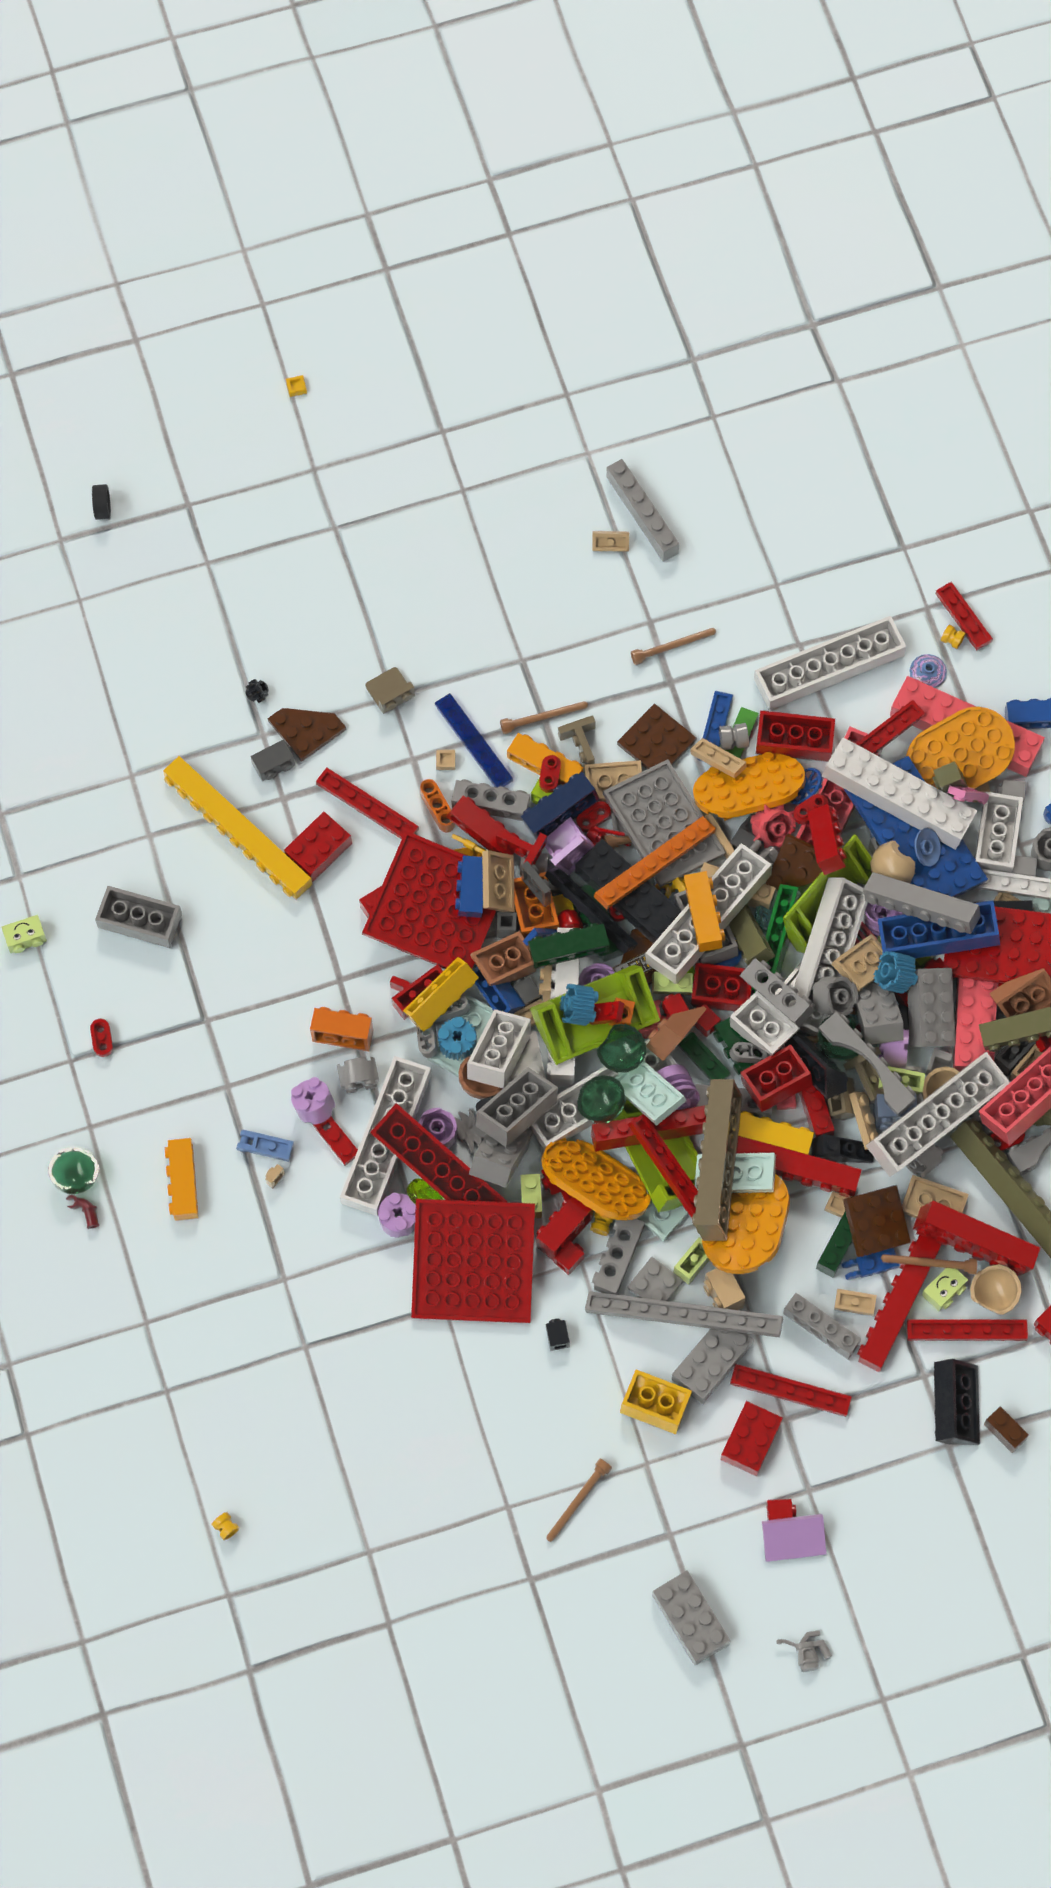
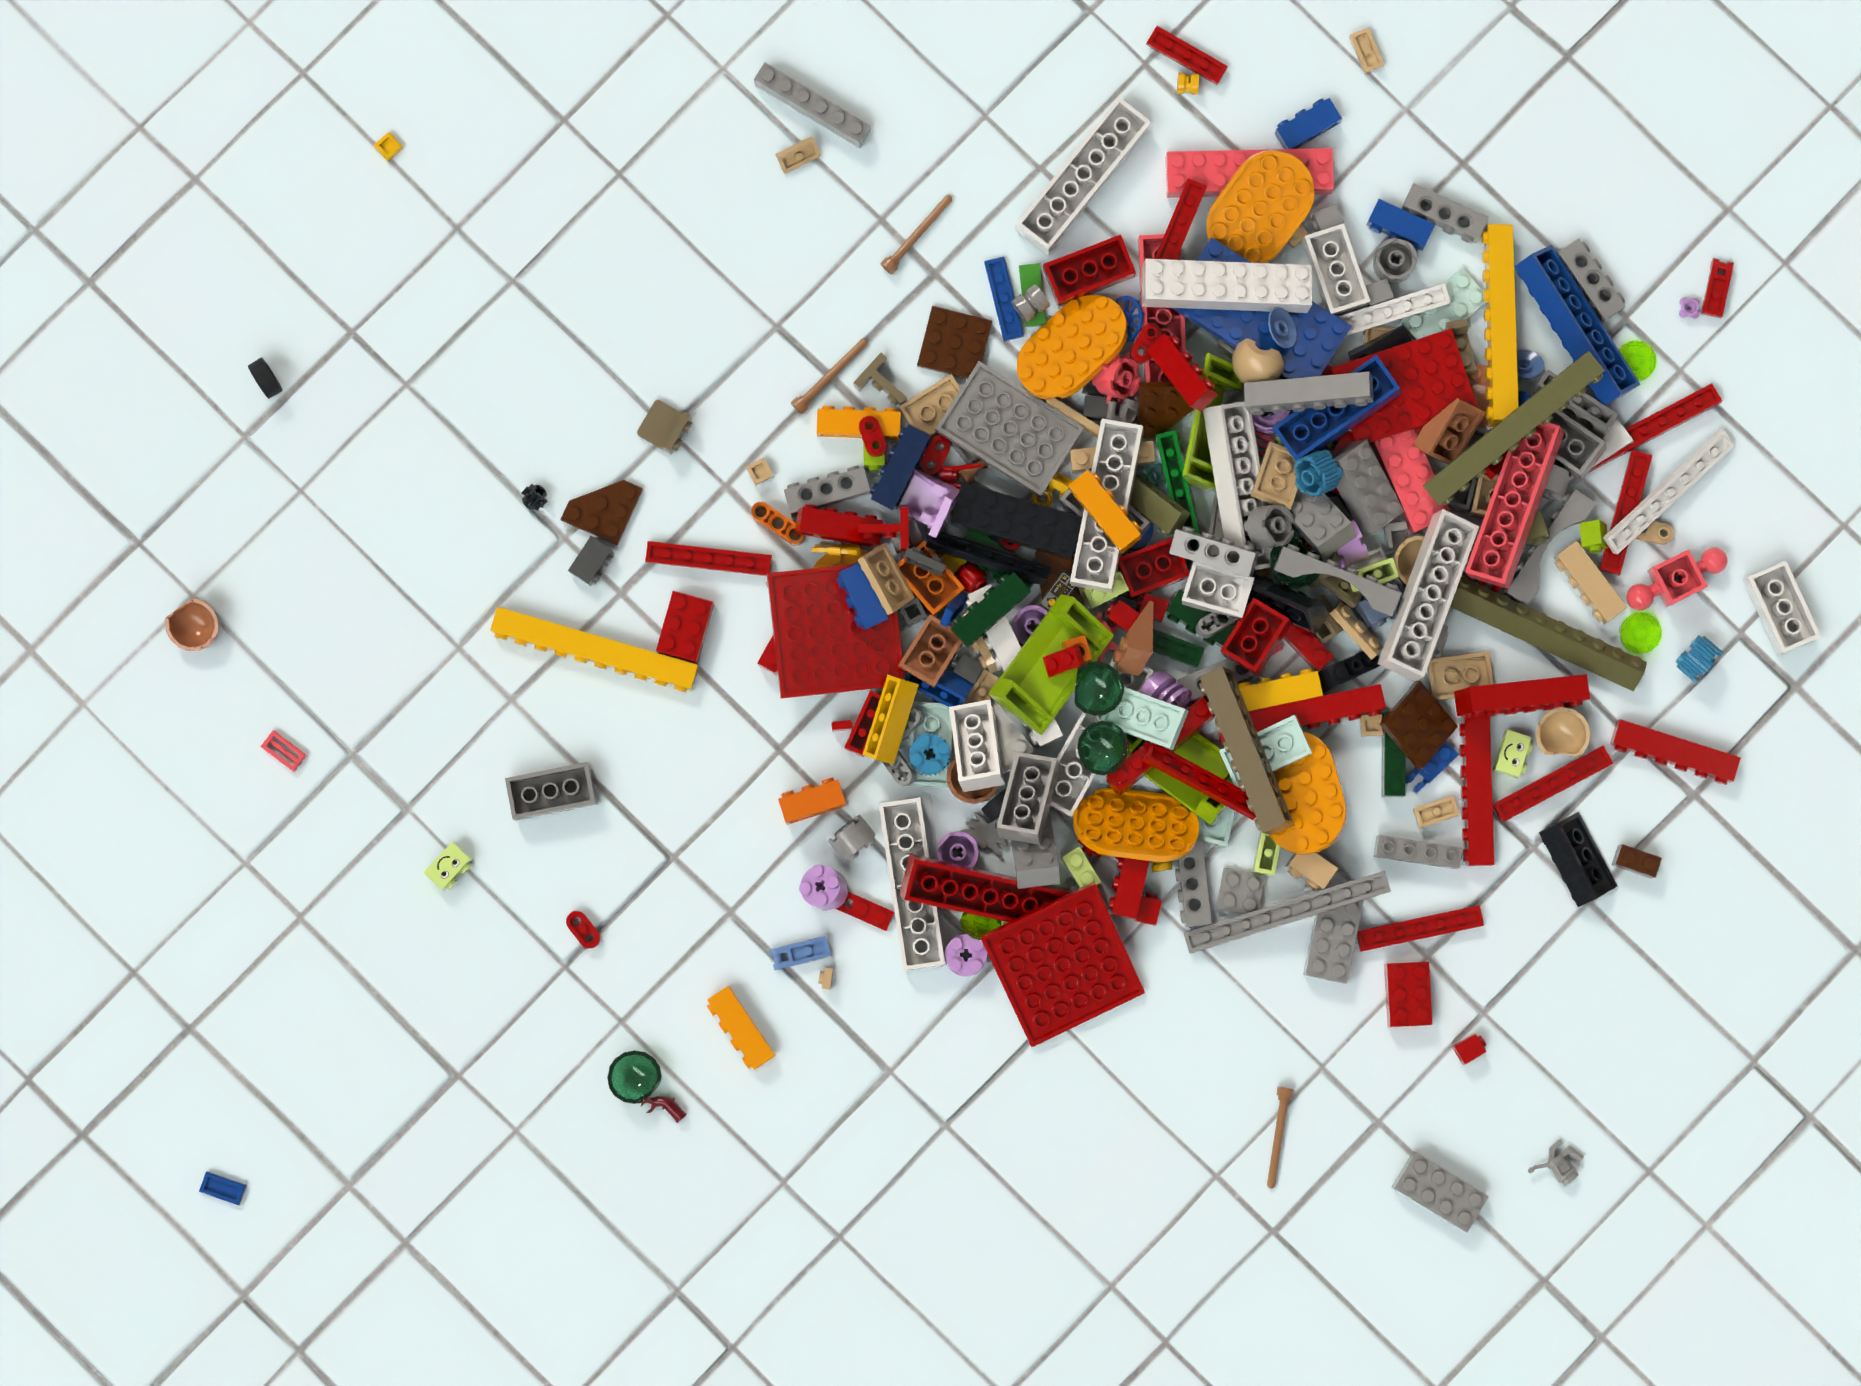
camera: 30 degrees left, 15 degrees up
yellow wheel [211,1512,240,1541] -> none
clear blue plate [435,693,513,788] -> none
black brick [545,1318,570,1351] -> none
dark azure brick [559,984,598,1026] -> none
orange plate [594,816,716,910] -> none
yellow slope [620,1369,692,1434] -> none
tan plate [690,738,747,779] -> none
lavender tile [762,1514,827,1562] -> none
medium nougat piece [881,1254,977,1275] -> none
dish [909,654,947,688] -> none
olive brick [932,761,968,797] -> none
bright pink plate [947,785,989,804] -> none

